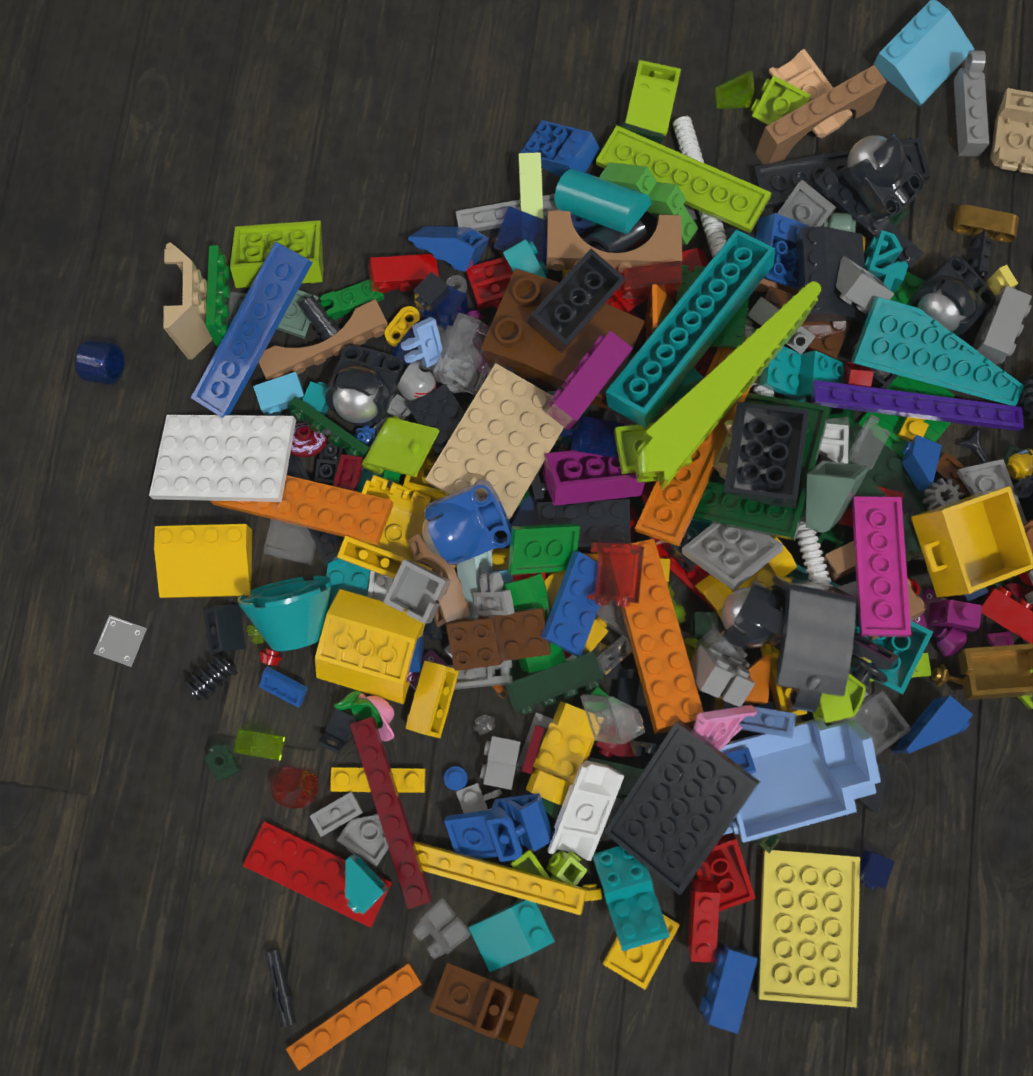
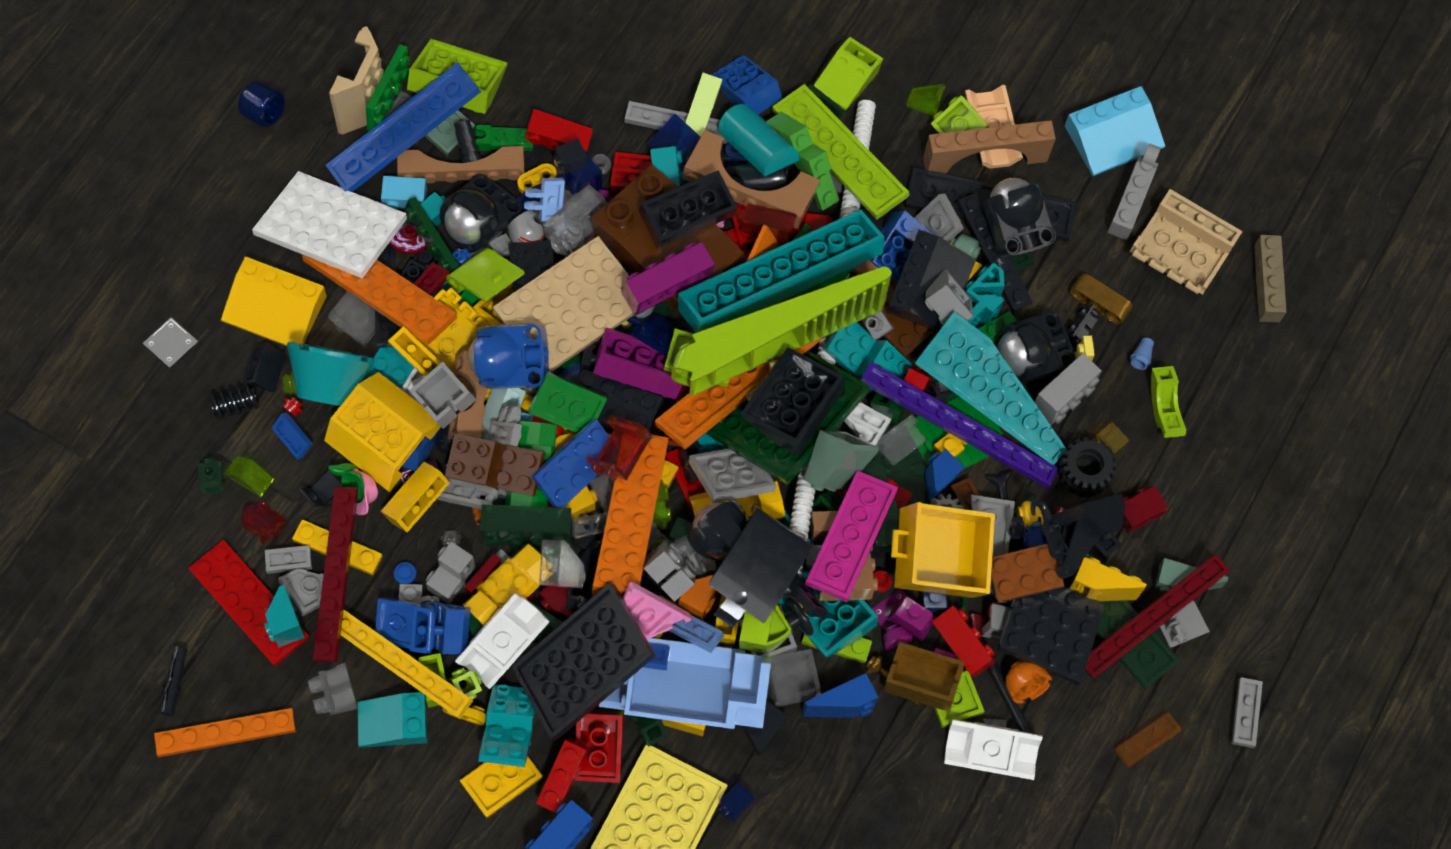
camera: 15 degrees right, 10 degrees down
blue slope [408,226,489,272] -> none
reddish brown piece [429,963,540,1048] -> none

